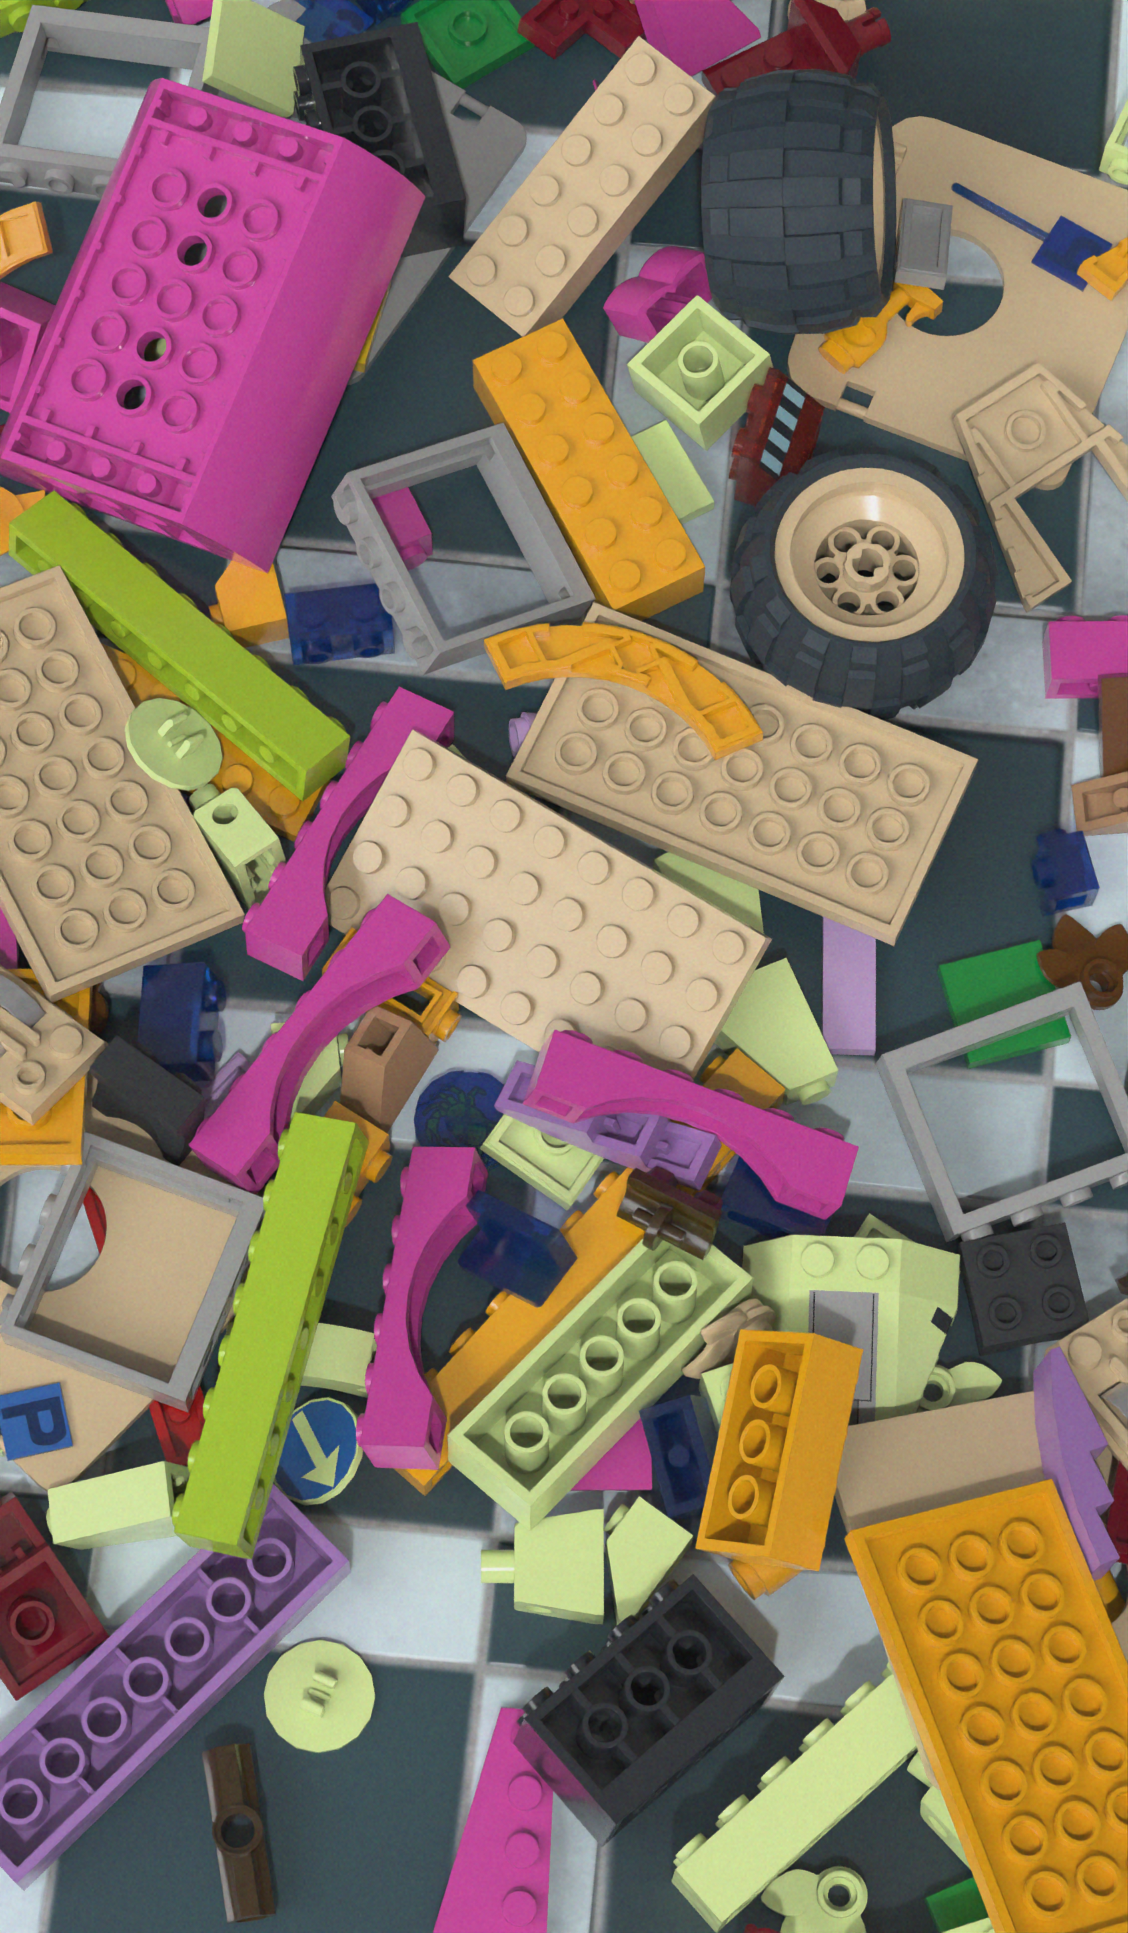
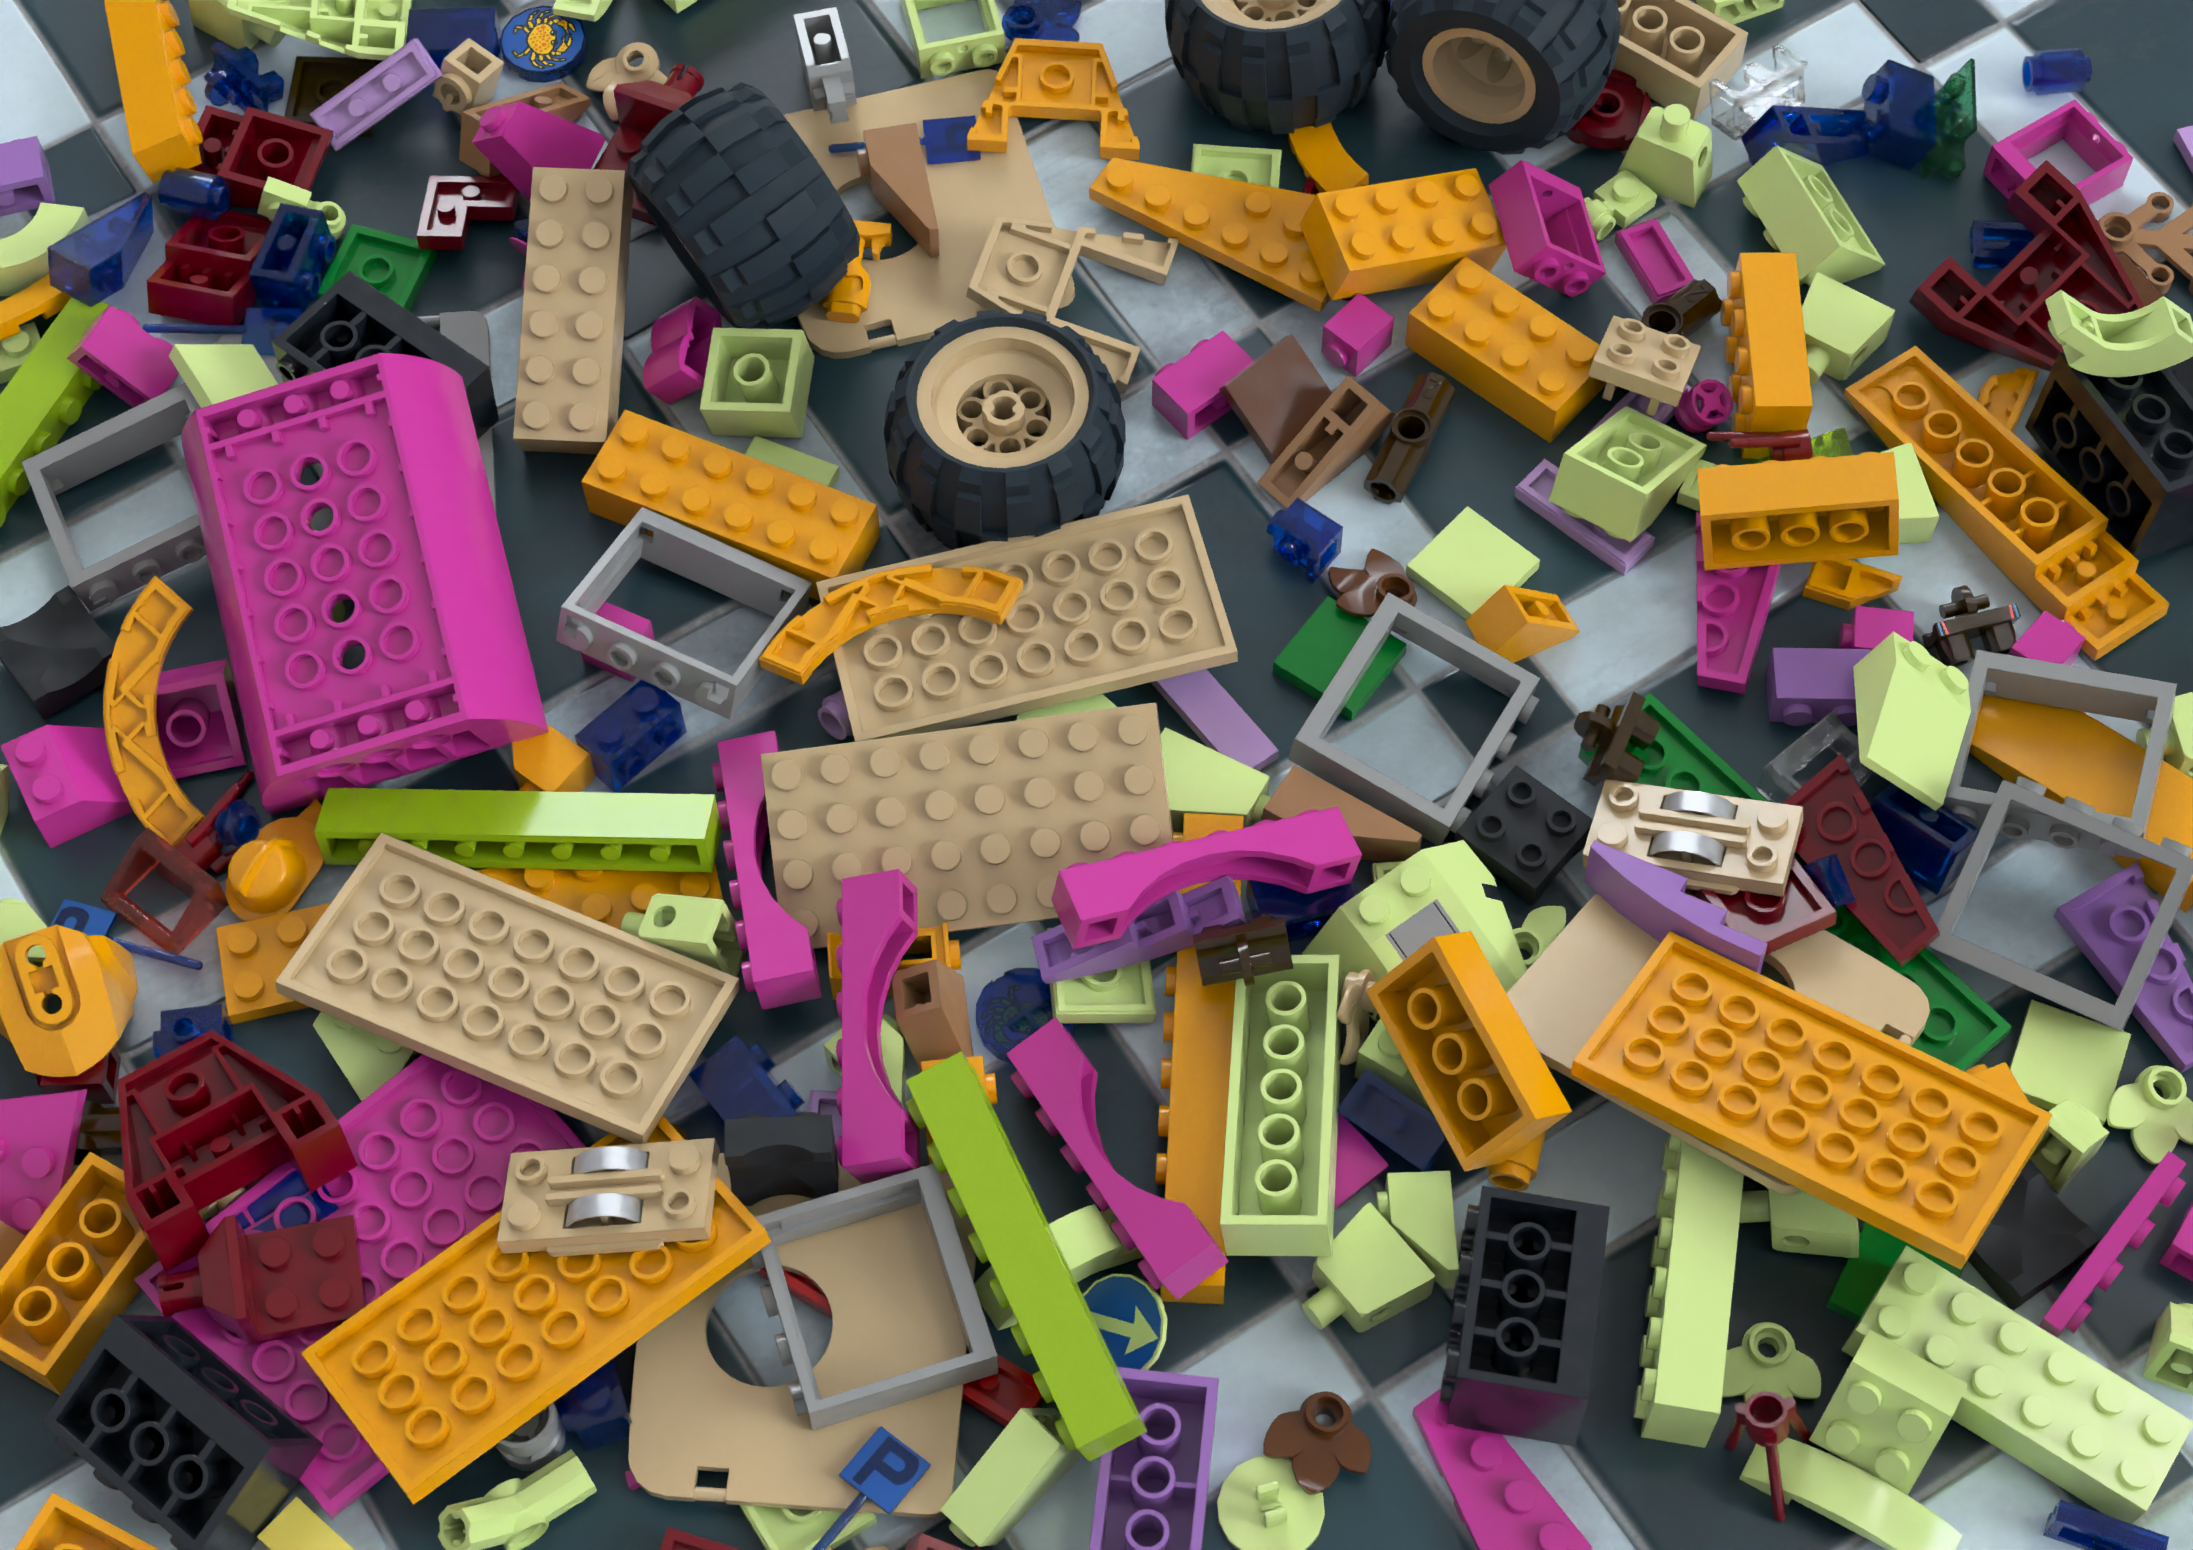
camera: 35 degrees left, 10 degrees down
yellowish green piece [125,698,223,791] -> none
clear blue panel [458,1190,577,1308] -> none
clear red slope [729,367,825,506] -> none
light grey tile [894,198,953,290] -> none
none -> light grey hinge [793,7,857,124]
none -> medium nougat slope [857,123,940,257]
none -> medium nougat slope [1263,764,1422,862]
none -> reddish brown plate [1263,1391,1372,1495]

